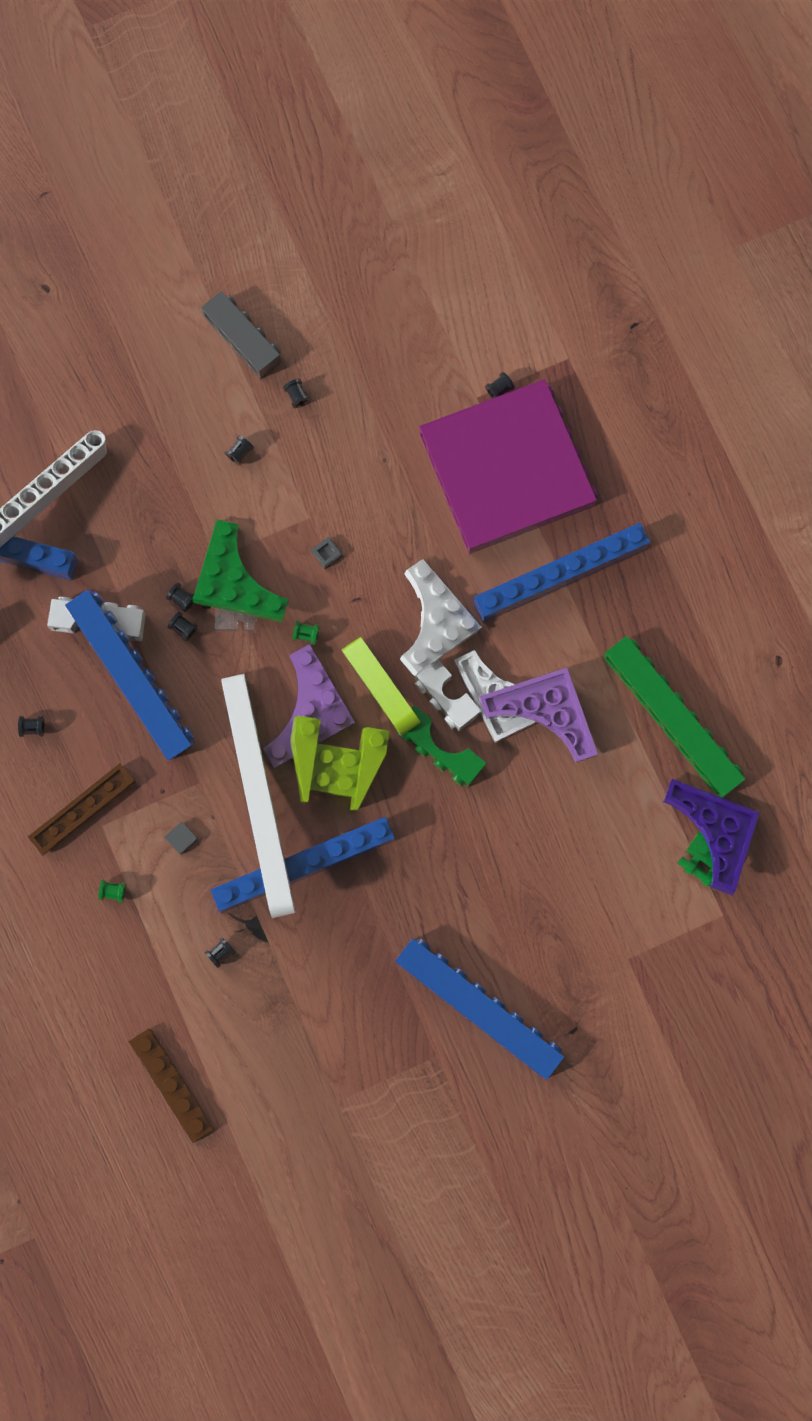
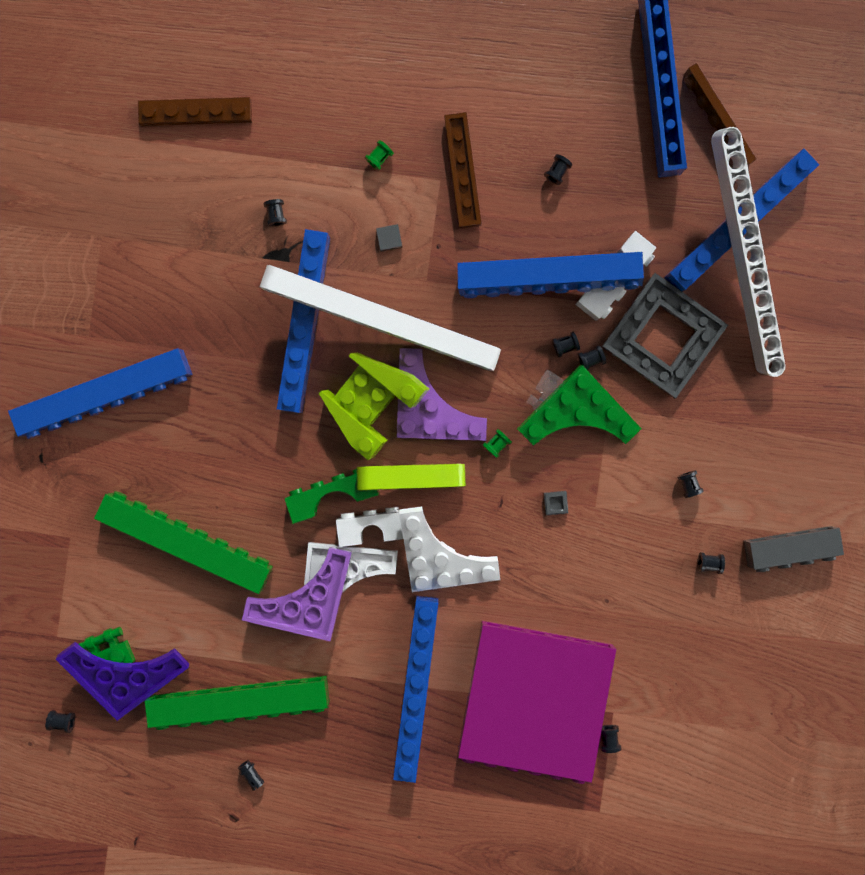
camera: 125 degrees right, 10 degrees up
none -> black bush [45,710,76,733]
none -> green brick [94,491,273,594]
none -> black pin [238,760,265,791]
none -> dark grey plate [602,273,728,399]

